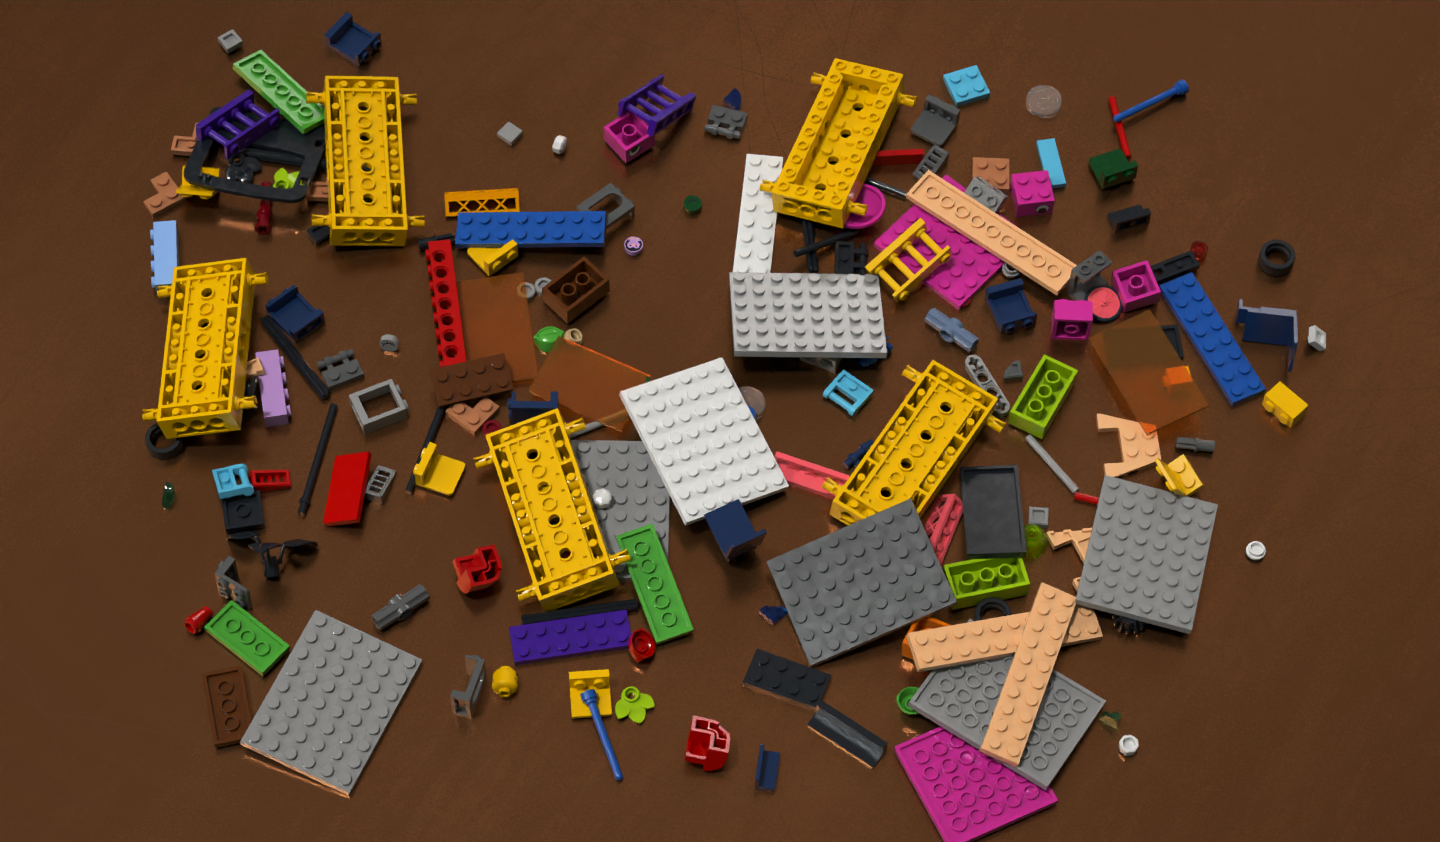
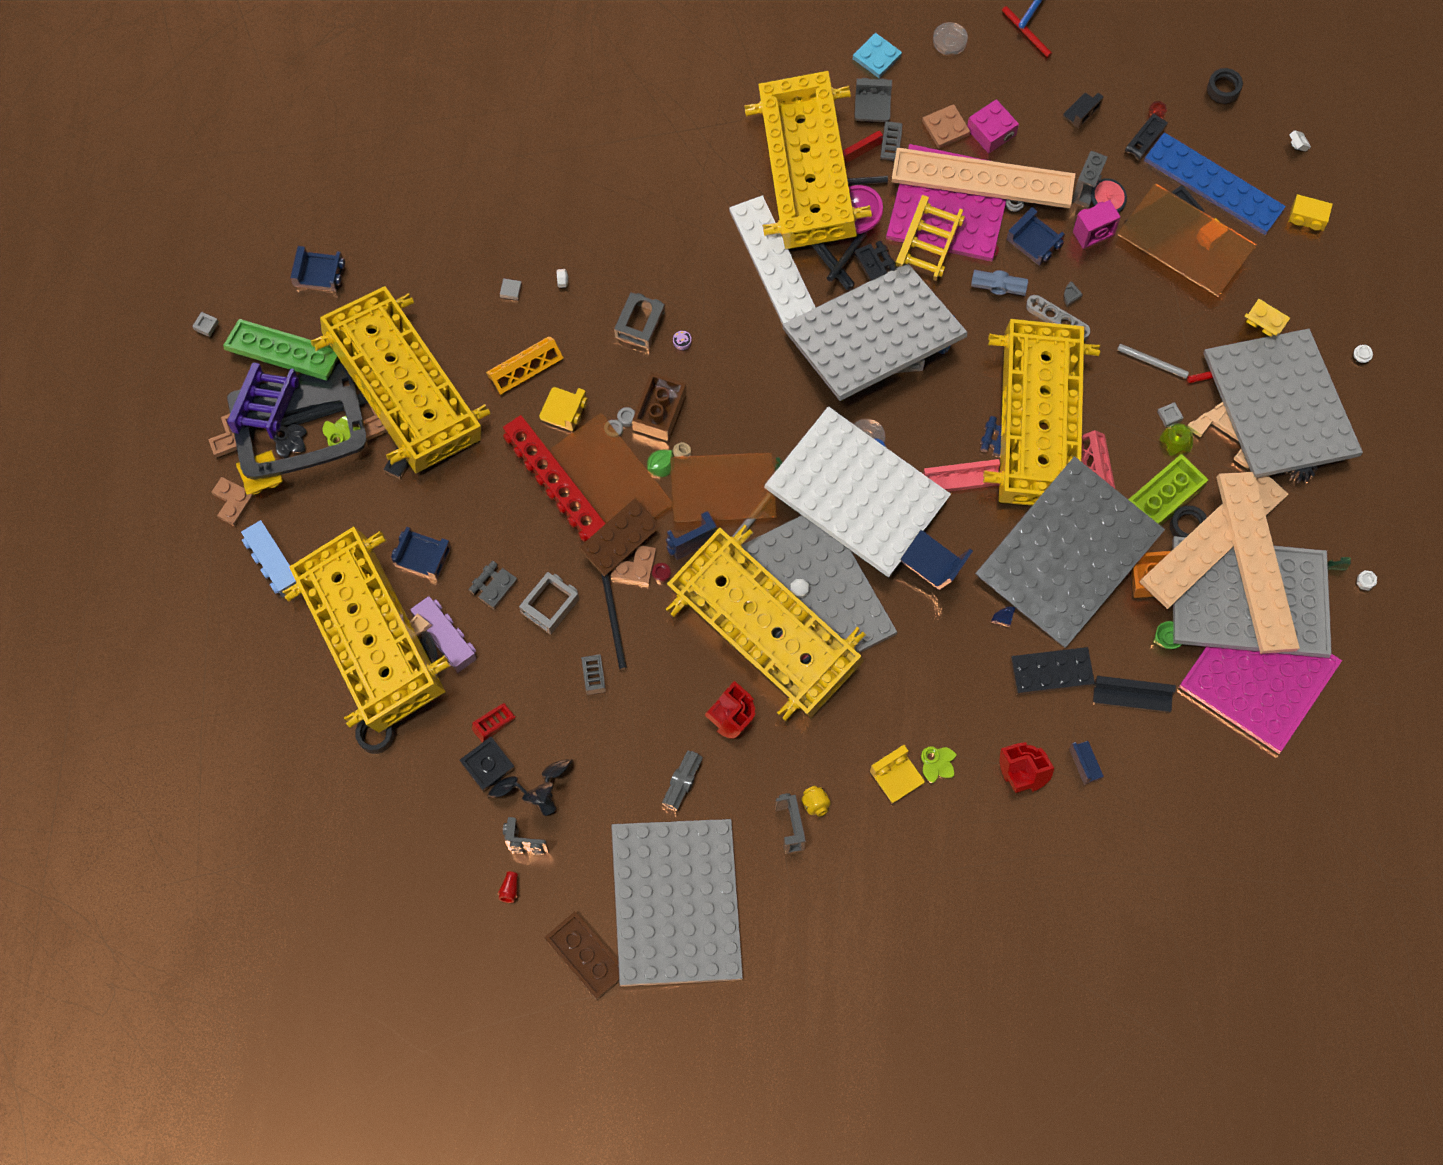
camera: 25 degrees left, 10 degrees up
clear green tile [162,482,175,509] -> none
bright green plate [204,600,290,676] -> none
medium azure plate [212,464,254,499] -> none
dark red pin [255,181,273,235] -> none
black axle [261,315,330,399] -> none
black bar [297,403,338,516] -> none
red tile [323,451,372,527] -> none
light grey tile [379,334,399,351] -> none
yellow bracket [413,442,465,496] -> none
black axle [417,233,455,251] -> none
blue plate [455,211,606,248] -> none
dark purple plate [509,610,631,666] -> none
black axle [521,599,638,625] -> none
blue piece [580,689,623,781] -> none
dark pink brick [604,111,655,163] -> none
bright green plate [616,523,694,645] -> none
dark purple fence [617,74,696,137] -> none
red hat [628,628,655,662] -> none
dark green tile [683,195,702,214] -> none
dark grey plate [704,105,748,139] -> none
clear blue tile [723,88,741,111] -> none
medium azure plate [822,370,874,417] -> none
black tile [960,465,1026,559] -> none
light grey brick [964,176,1009,213] -> none
lime brick [1008,354,1078,439] -> none
medium azure tile [1036,138,1066,189] -> none
dark green bracket [1088,149,1138,189] -> none
light nougat wing [1096,414,1161,478] -> none
dark pink brick [1111,260,1161,313] -> none
dark grey axle [1176,437,1215,453] -> none
dark blue piece [1236,299,1298,372] -> none

